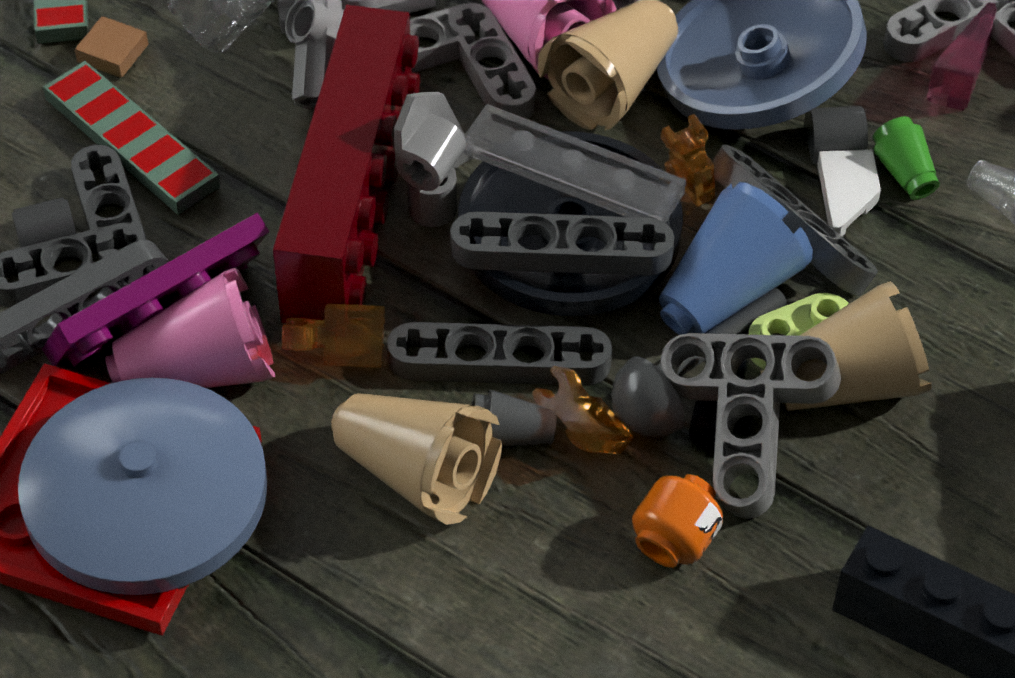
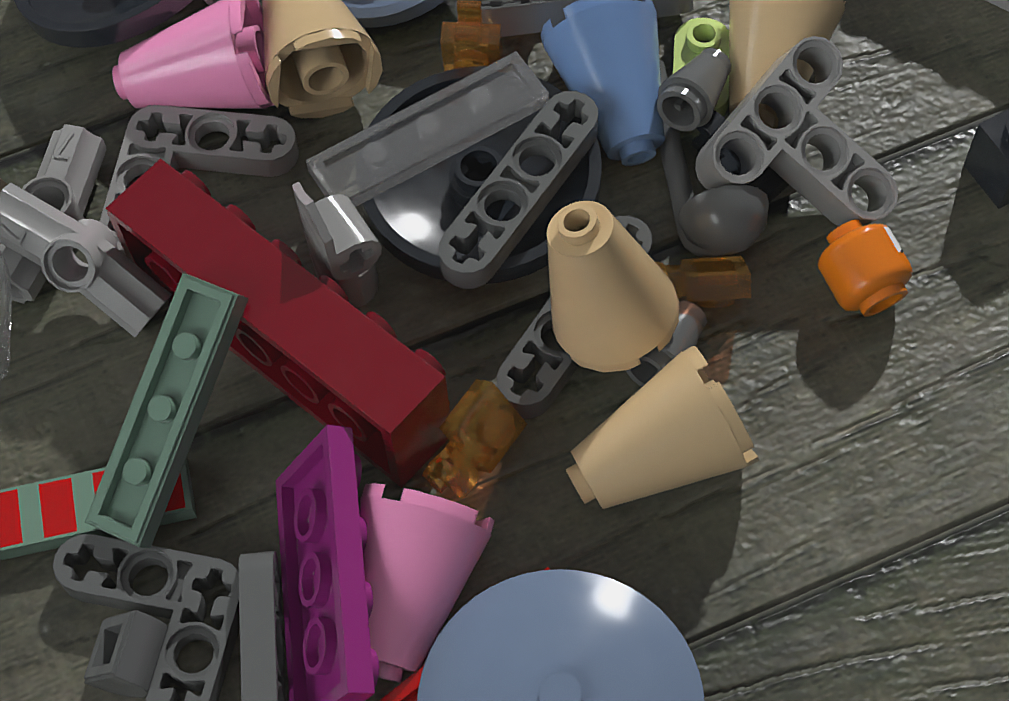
camera: 55 degrees left, 10 degrees up
none -> sand green tile [85,273,249,548]
none -> tan cone [547,201,679,373]
none -> dark grey cone [657,48,732,131]

